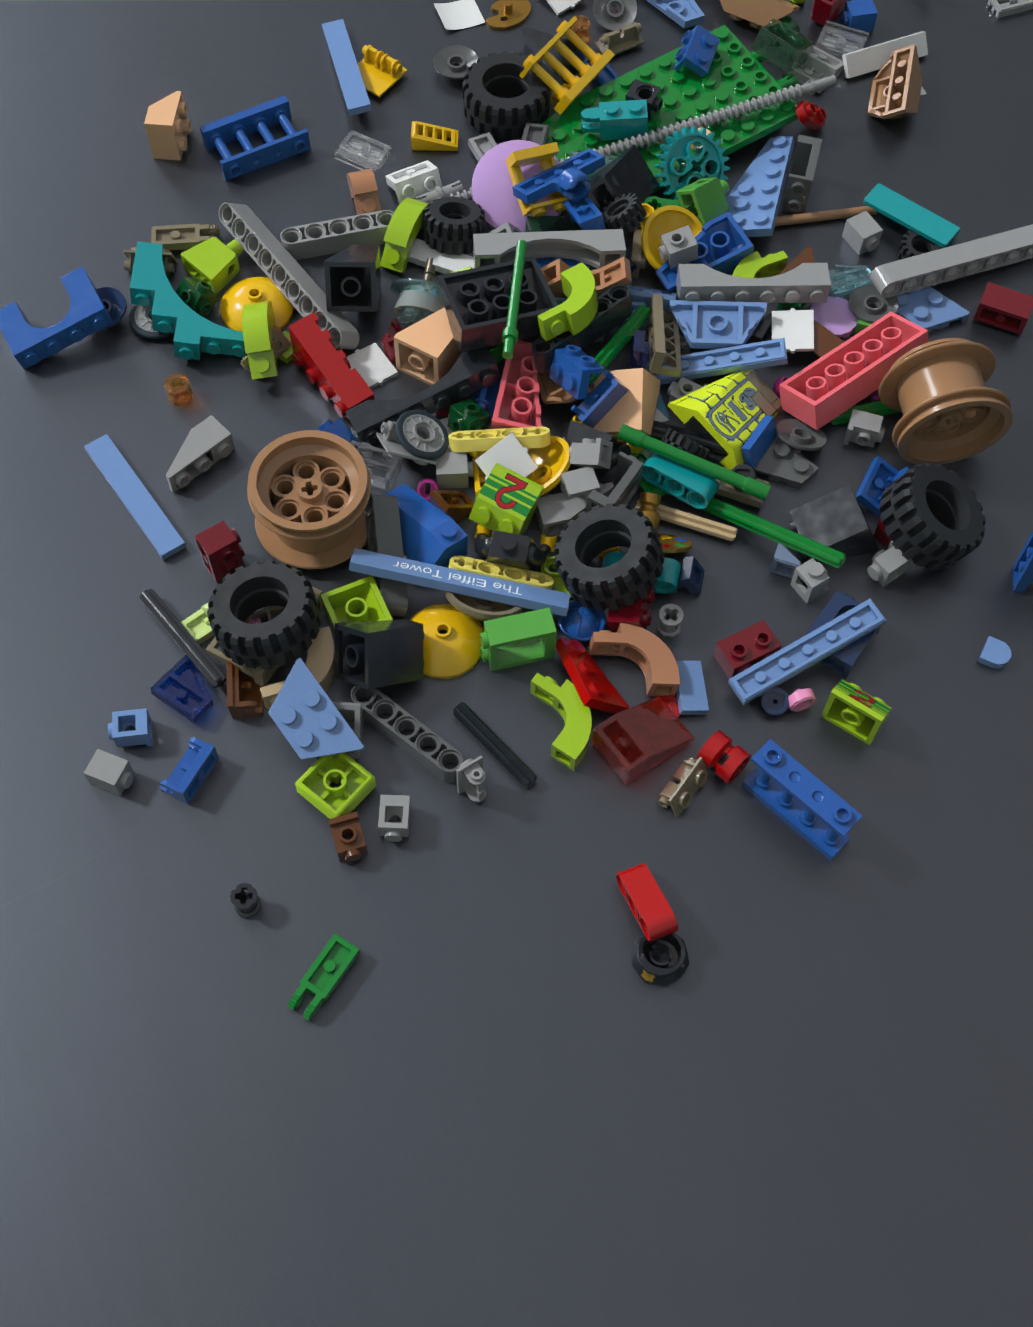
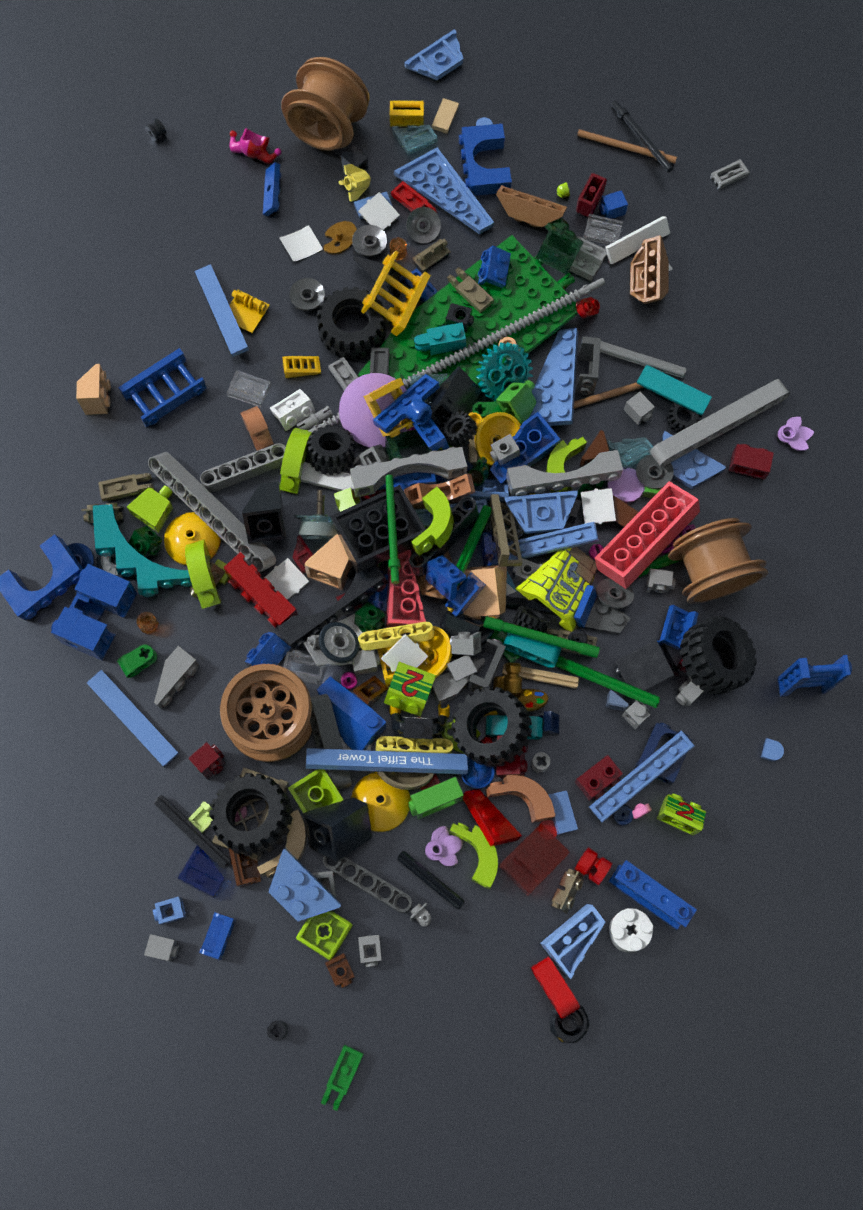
camera: 10 degrees left, 10 degrees up
none -> blue piece [51,564,138,661]
none -> green piece [117,645,157,678]
none -> flat silver dish [352,225,387,257]
none -> lavender plate [425,826,463,867]
none -> dark tan hinge [447,268,494,313]
none -> dark green piece [467,457,491,486]
none -> light blue wedge [540,904,605,979]
none -> light grey axle [586,336,687,378]
none -> white brick [609,908,653,953]

